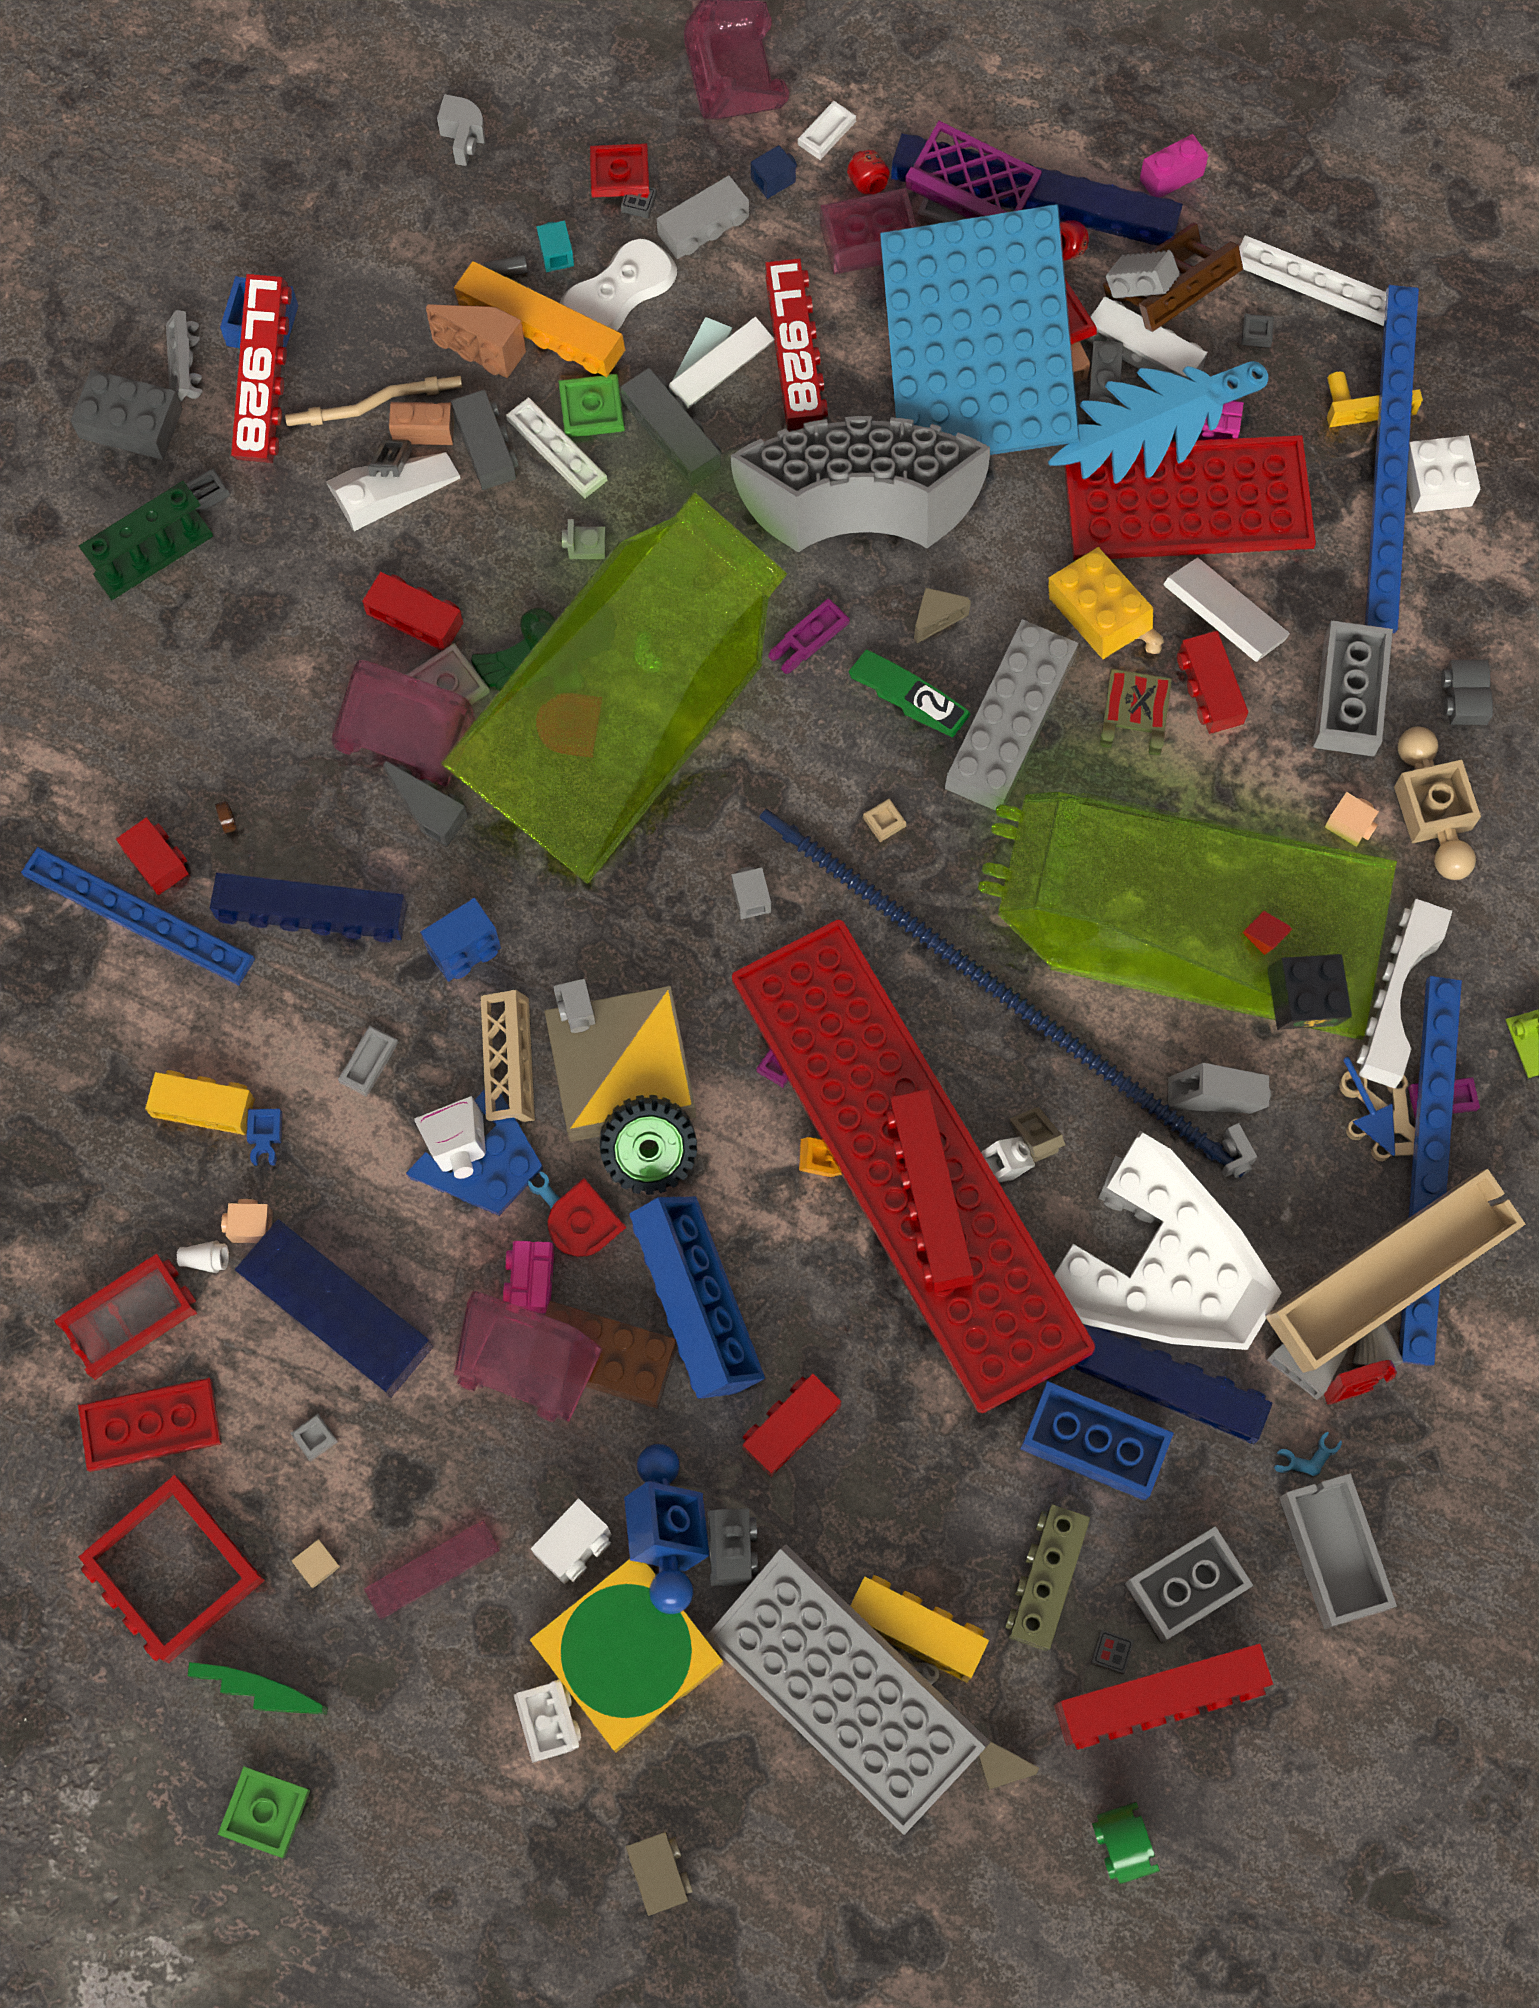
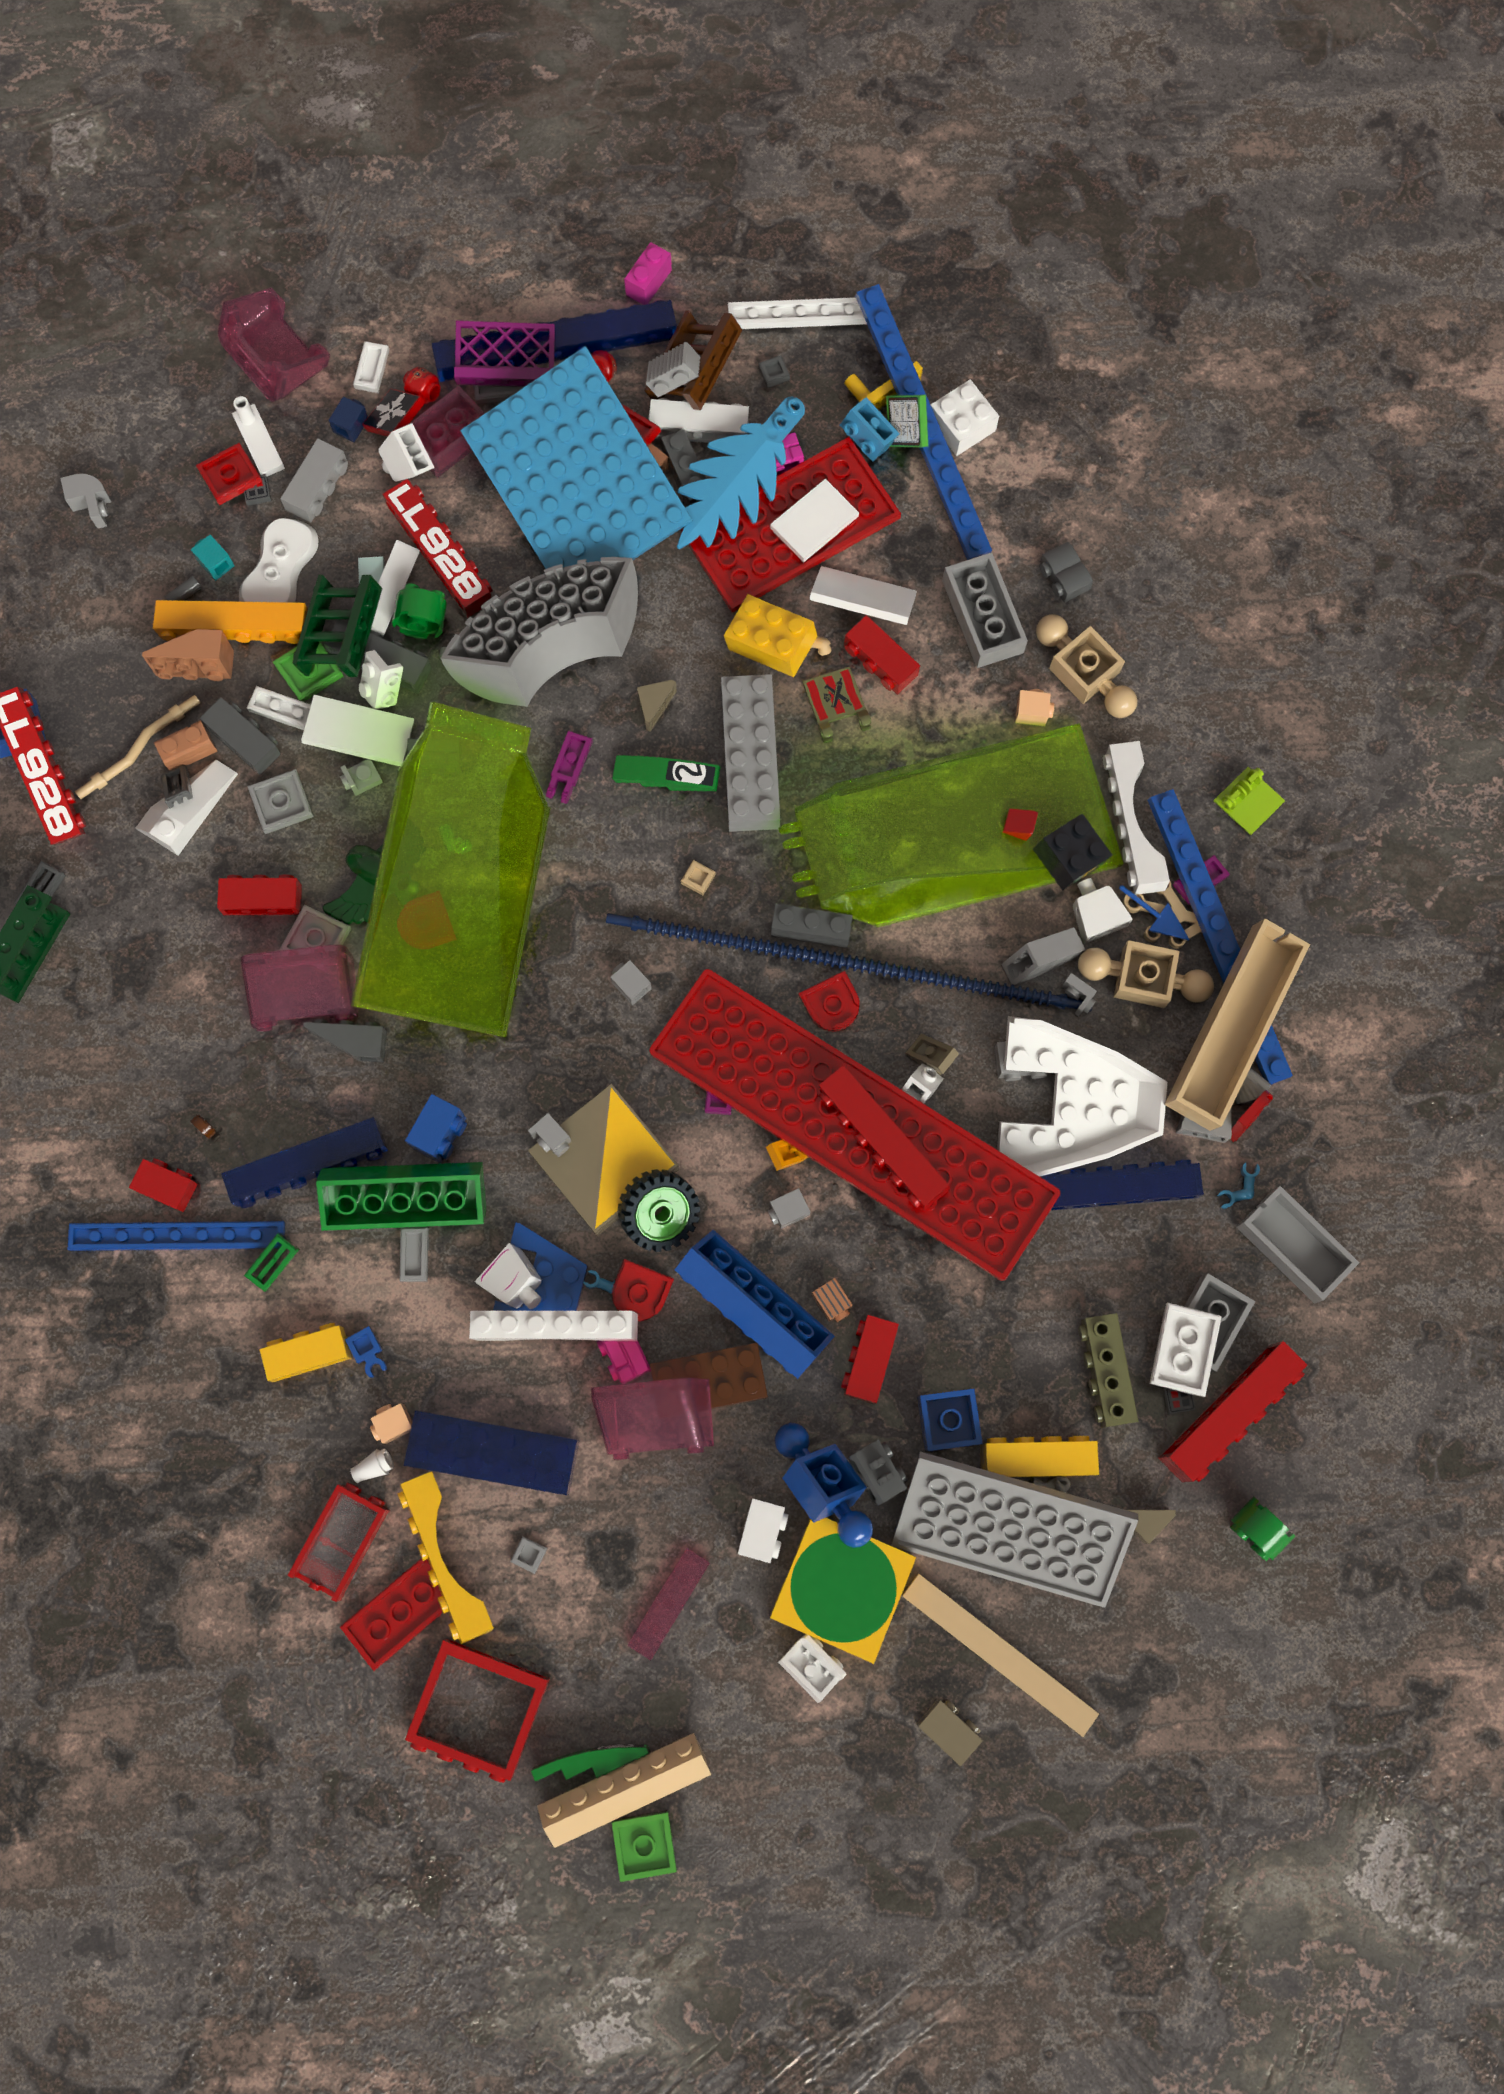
camera: 30 degrees left, 5 degrees up
tan tile [292,1539,340,1588] -> none
tan fence [481,990,535,1122] -> none
blue brick [1020,1381,1174,1501] -> none
none -> white piece [232,396,285,476]
none -> green tile [244,1233,300,1292]
none -> light grey tile [248,769,314,834]
none -> dark green fence [292,575,383,677]
none -> white tile [301,695,414,767]
none -> green brick [316,1162,487,1231]
none -> white bracket [359,650,403,710]
none -> tile [362,388,425,437]
none -> white torso [379,423,434,482]
none -> green brick [392,584,447,639]
none -> yellow arch [397,1471,494,1644]
none -> white arch [469,1311,638,1341]
none -> tan brick [537,1733,711,1848]
none -> light grey brick [767,1188,811,1229]
none -> white tile [770,479,859,562]
none -> dark grey brick [771,903,853,948]
none -> red tile [798,970,860,1032]
none -> nougat brick [812,1278,853,1323]
none -> dark azure brick [840,397,900,461]
none -> tile [886,395,928,447]
none -> tan tile [902,1574,1099,1737]
none -> blue brick [917,1389,983,1452]
none -> white torso [1073,878,1133,944]
none -> tan brick [1078,940,1214,1008]
none -> white tile [1149,1303,1222,1397]

